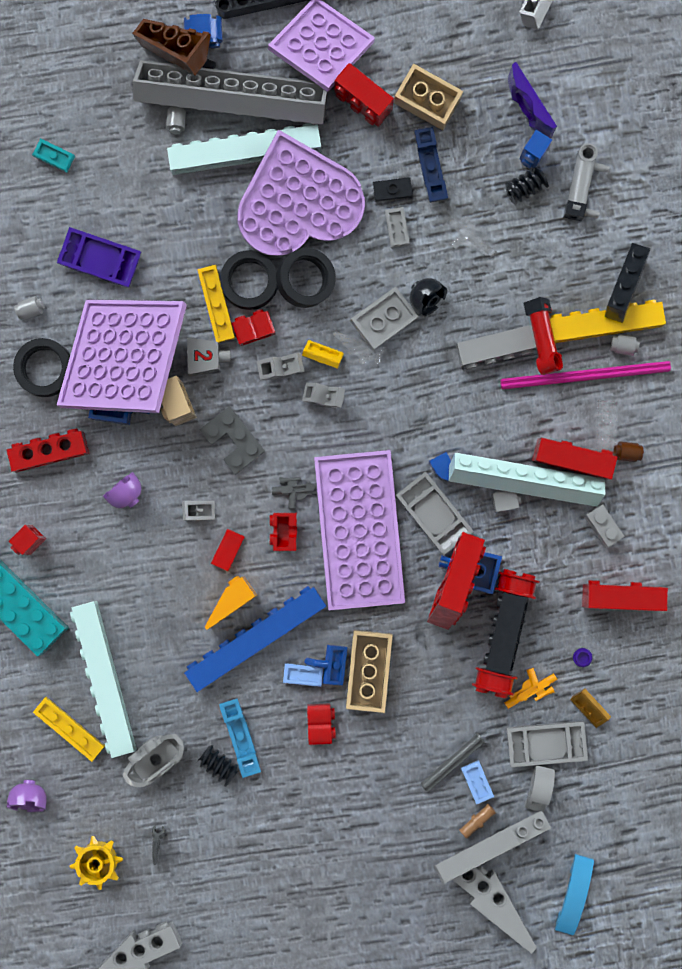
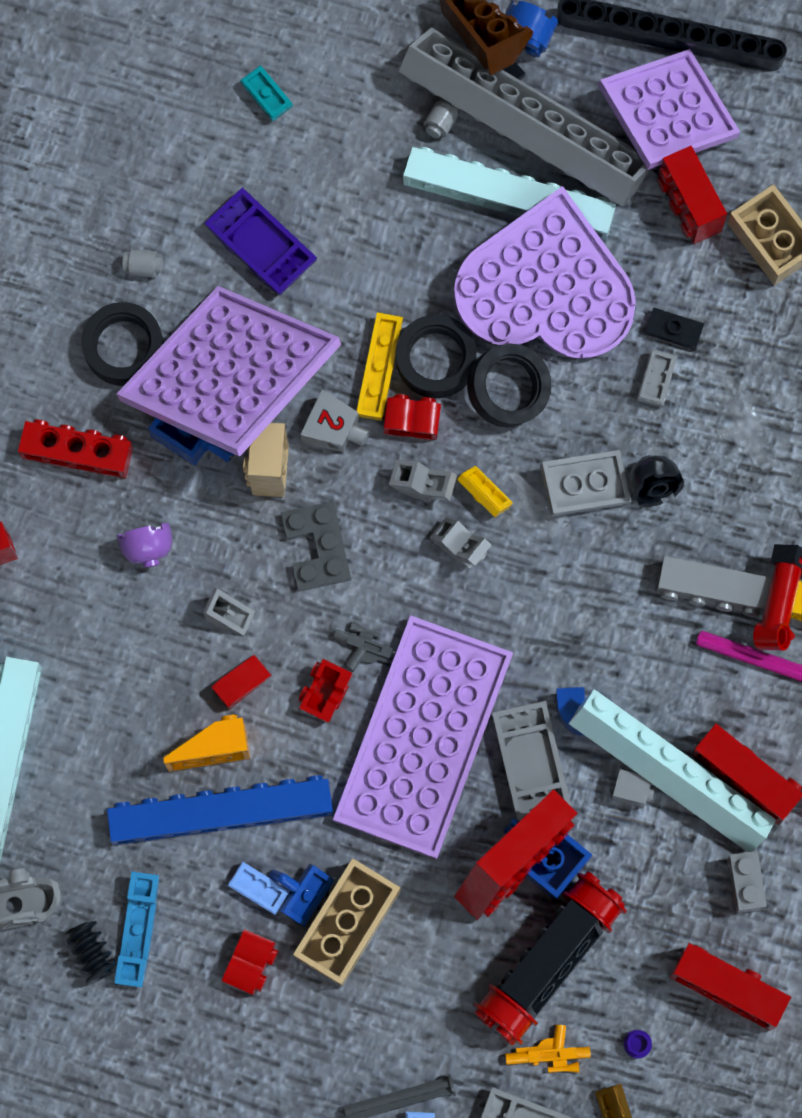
camera: 25 degrees right, 10 degrees down
dark blue slope [414,127,448,203] -> none

